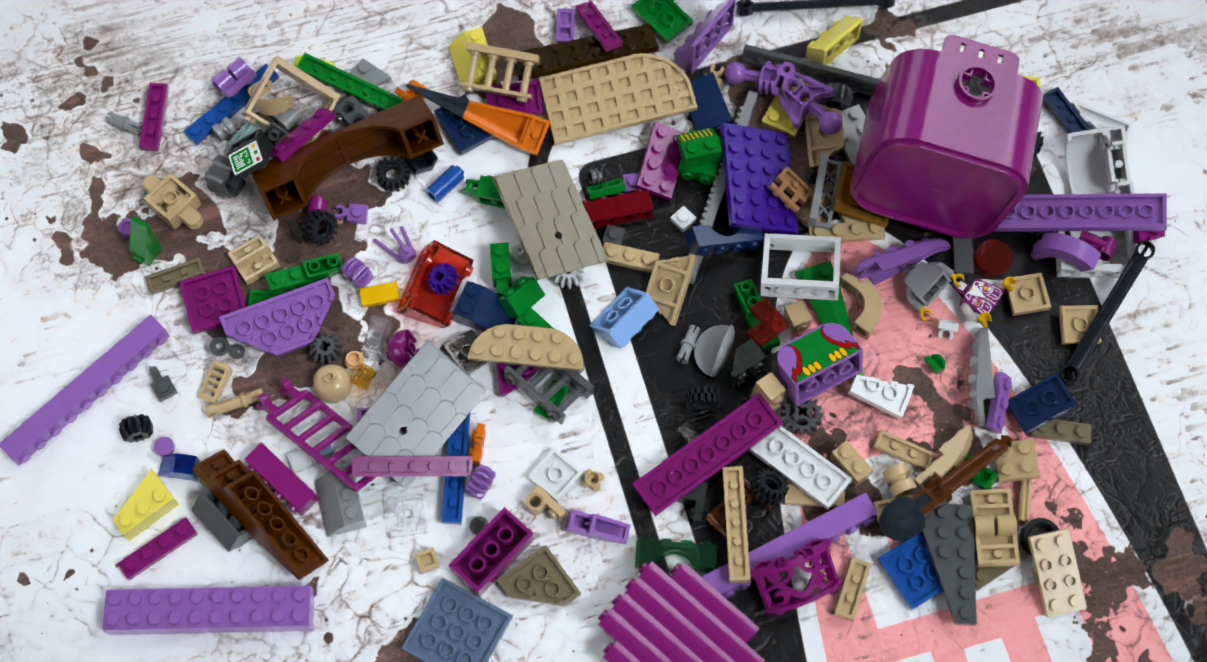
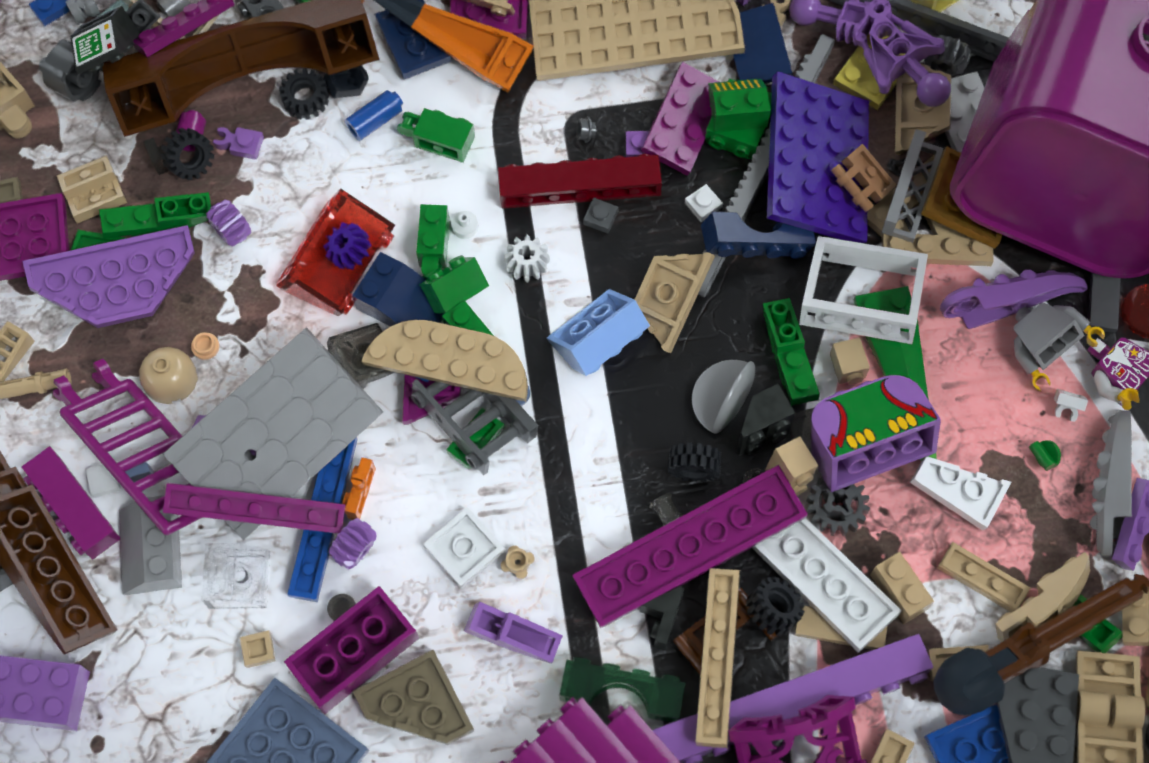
camera: 10 degrees right, 0 degrees up
dark grey plate [210,336,245,359] -> none
dark grey gear [310,333,343,366] -> none
clear yellow wheel [351,363,377,390] -> none
yellow tile [359,281,400,308] -> none
clear brick [362,315,393,362] -> none
medium lavender plant [373,226,417,264] -> none
magenta cylinder [386,329,420,368] -> none
dark tan piece [492,159,608,281] -> none
tan plate [526,485,567,522] -> none
green plate [586,178,626,200] -> none
tan plate [603,242,660,273] -> none
light grey pin [676,325,700,364] -> none
clear red plate [747,297,790,348] -> none
tan arch [840,272,882,340] -> none
tan wheel [882,462,917,498] -> none

